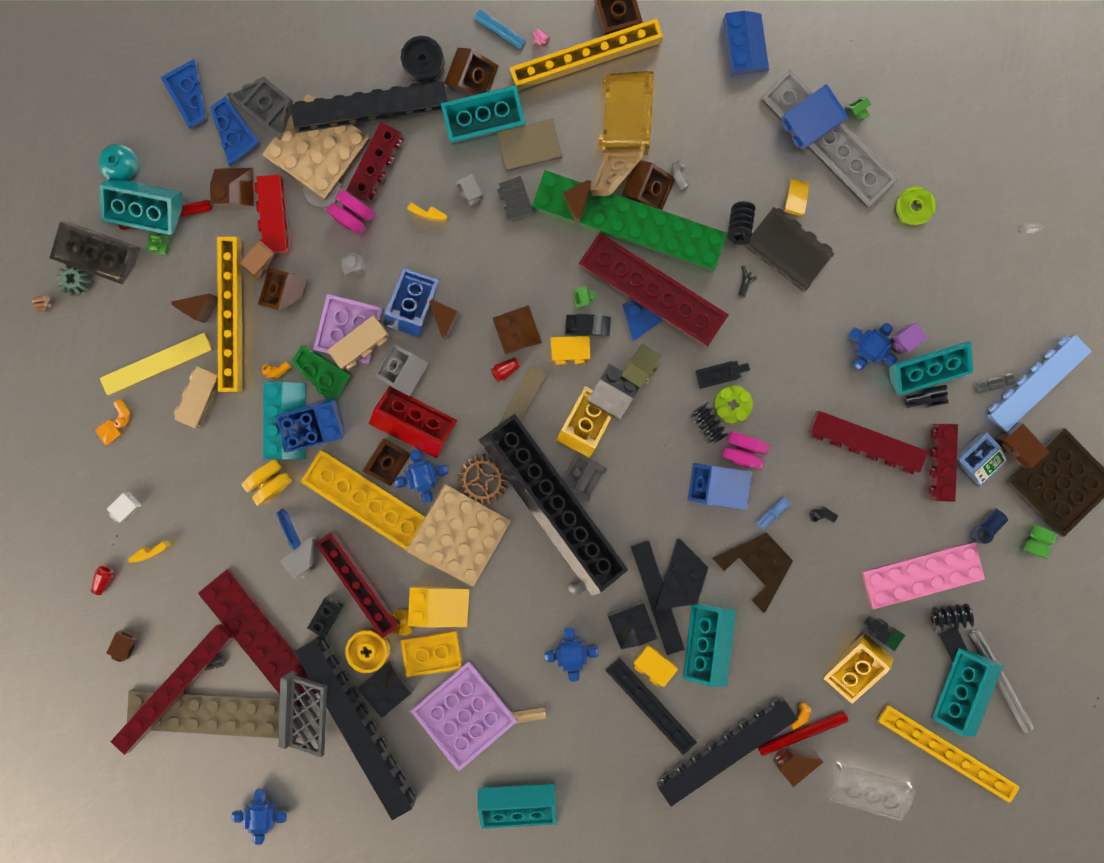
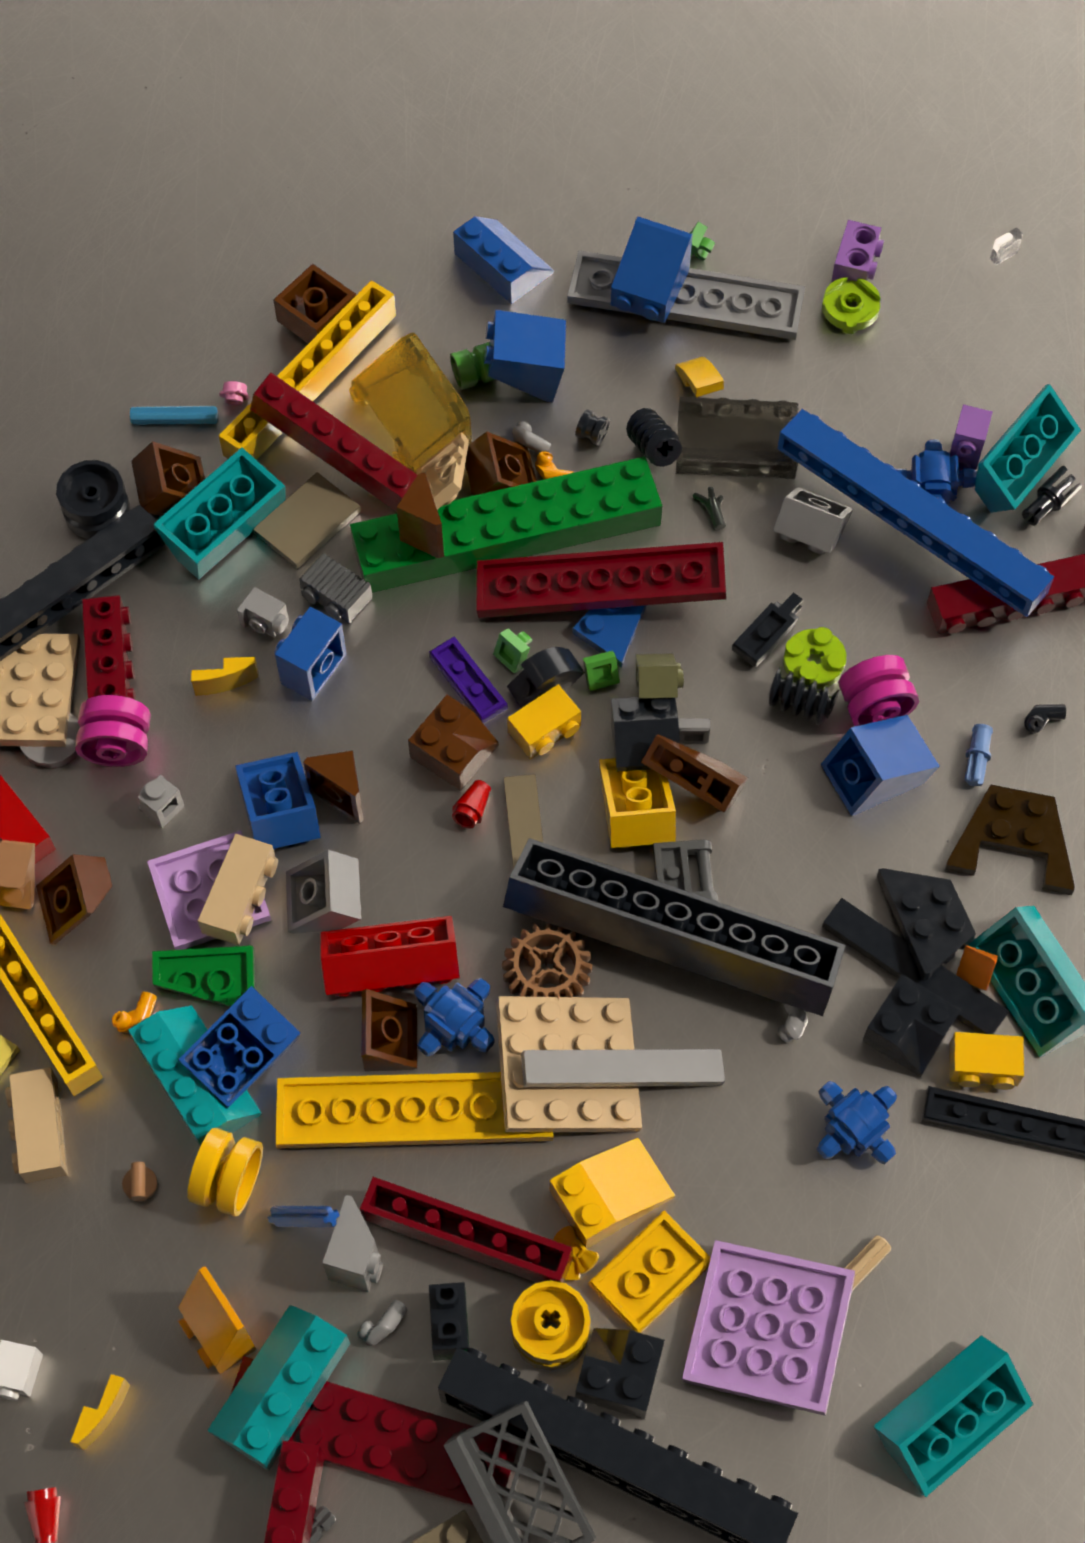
camera: 35 degrees left, 25 degrees down
none -> medium nougat plate [122,1162,158,1202]
none -> light orange slope [178,1266,257,1374]
none -> teal slope [207,1305,350,1471]
none -> dark red brick [250,372,418,512]
none -> blue brick [274,607,347,701]
none -> light grey arm [357,1300,408,1345]
none -> dark purple tile [429,636,508,724]
none -> bright green wheel [450,342,496,390]
none -> blue slope [484,310,566,403]
none -> light grey tile [521,1049,725,1087]
none -> light orange arm [535,452,574,479]
none -> black wheel [575,409,610,446]
none -> bright green tile [583,650,620,691]
none -> reddish brown slope [641,734,748,813]
none -> light grey tile [678,718,711,744]
none -> light grey slope [773,487,853,554]
none -> blue brick [777,408,1054,617]
none -> medium lavender brick [831,220,884,282]
none -> orange slope [956,945,998,991]

